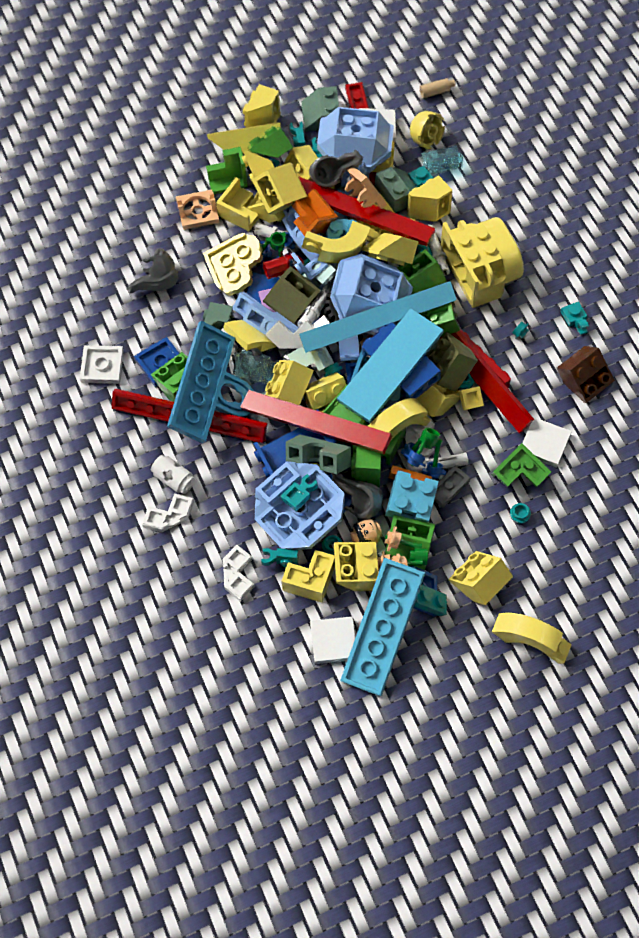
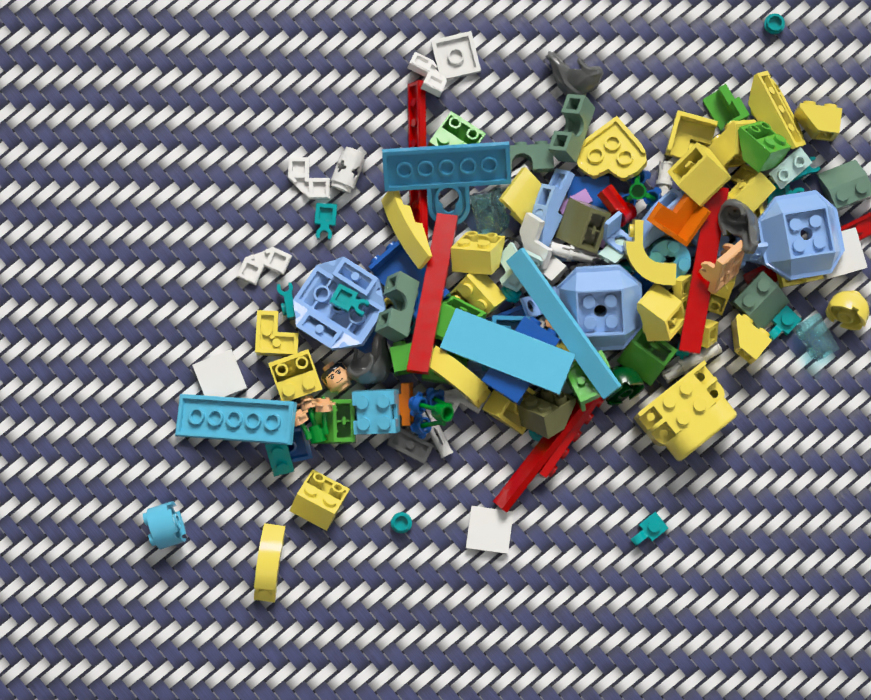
camera: 70 degrees right, 20 degrees up
blue tile [134,337,179,387] -> none
light nougat piece [176,190,219,230] -> none
teal plate [322,535,342,555] -> none
light yellow plate [459,386,484,411] -> none
bright green panel [491,443,551,487] -> none
teal plate [512,321,529,339] -> none
reddish brown slope [557,346,615,403] -> none
none -> medium azure brick [143,501,186,550]
none -> teal plate [314,203,337,241]
none -> light yellow slope [381,191,432,269]
none -> white tile [407,52,447,97]
none -> sand green arch [548,94,595,163]
none -> teal plate [764,13,785,34]
none -> light aqua hinge [768,146,813,189]

